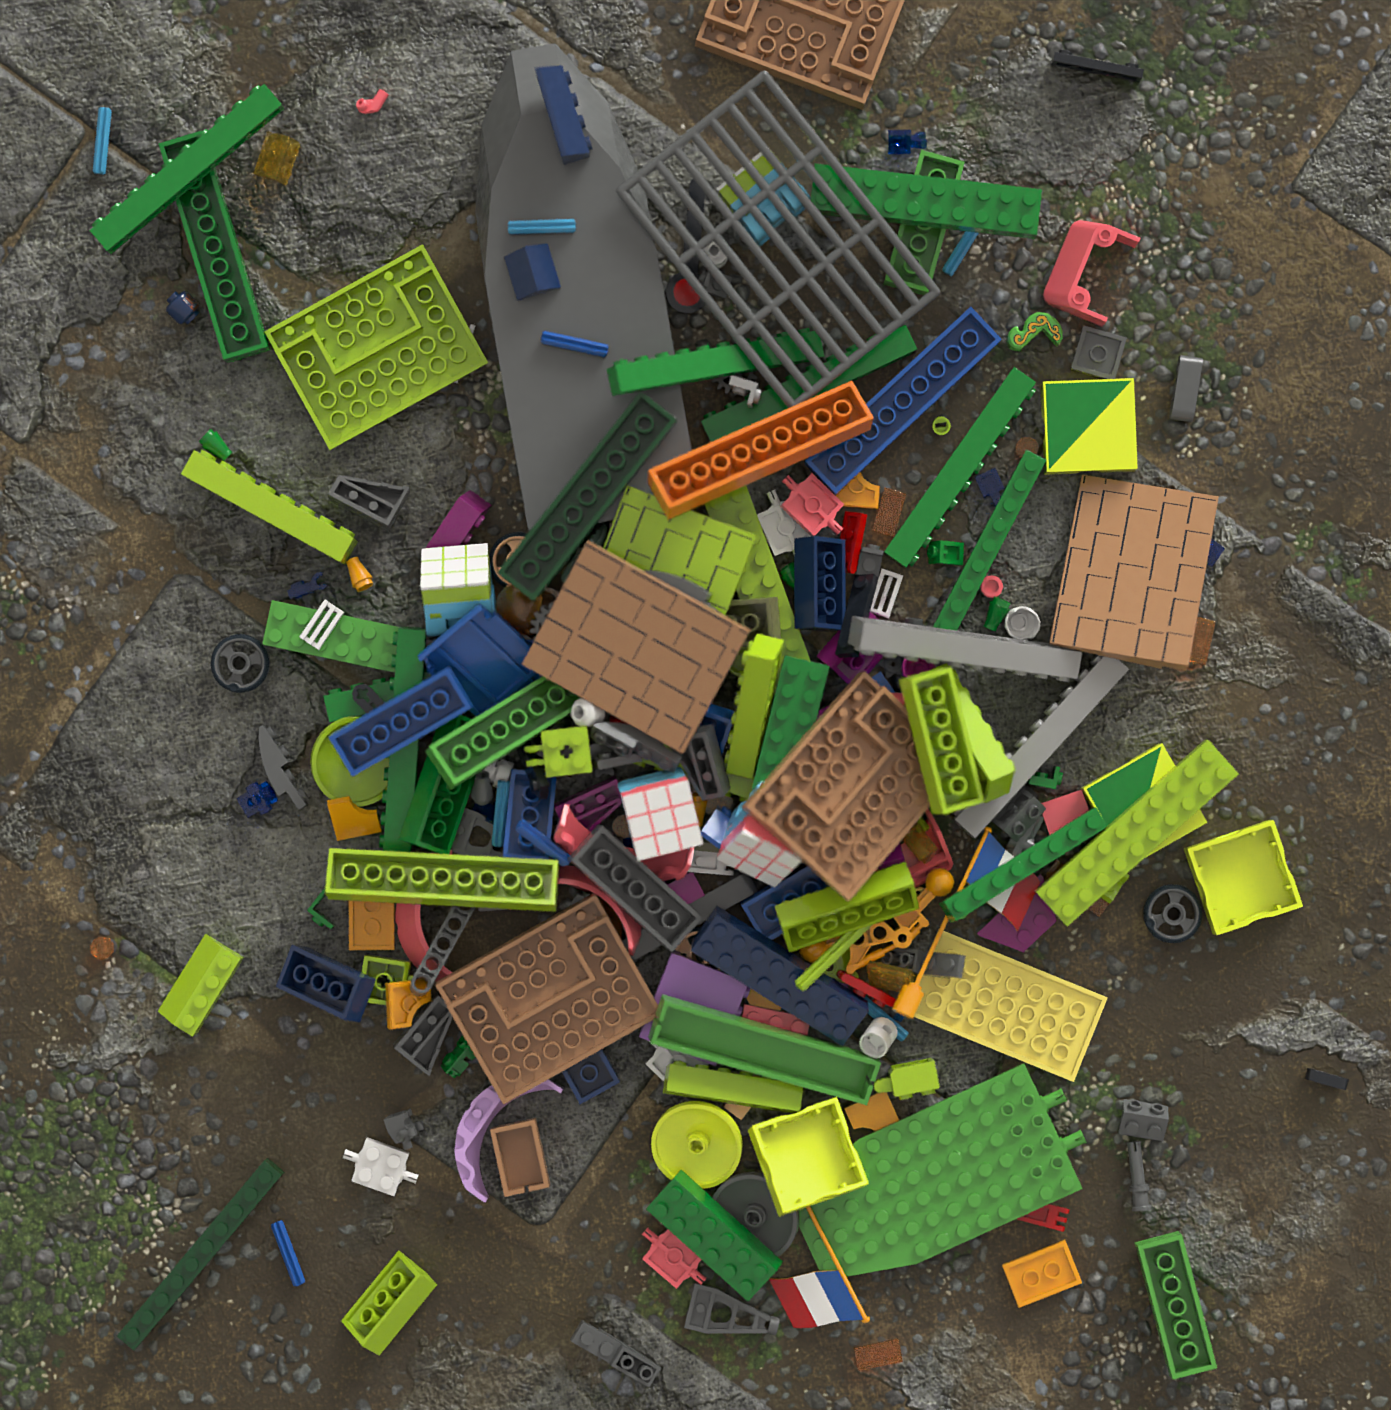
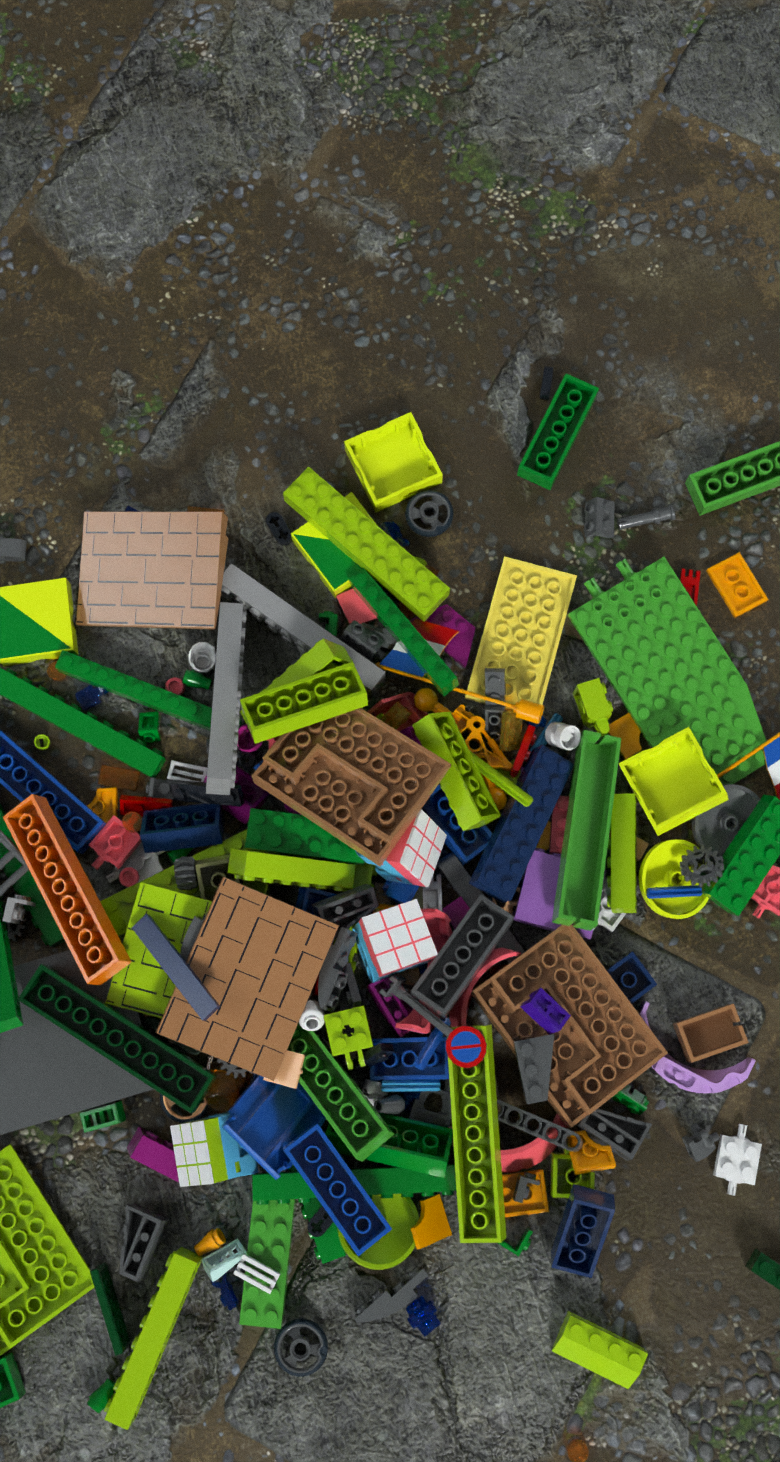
camera: 95 degrees left, 10 degrees down
none -> green slope [80,1101,126,1133]
none -> dark green tile [90,1262,131,1356]
none -> coral tile [119,867,140,887]
none -> clear orange tile [122,812,142,832]
none -> dark blue tile [132,914,221,1021]
none -> dark grey gear [174,856,198,891]
none -> light aqua slope [201,1238,247,1282]
none -> light nougat piece [263,1050,305,1089]
none -> black beam [266,512,292,546]
none -> plate [379,521,410,547]
none -> piece [380,975,487,1068]
none -> dark grey wing [513,1034,554,1104]
none -> dark grey bracket [513,1172,540,1203]
none -> green brick [517,373,599,490]
none -> dark purple hinge [520,988,571,1034]
none -> blue axle [646,885,702,899]
none -> dark grey gear [680,845,724,887]

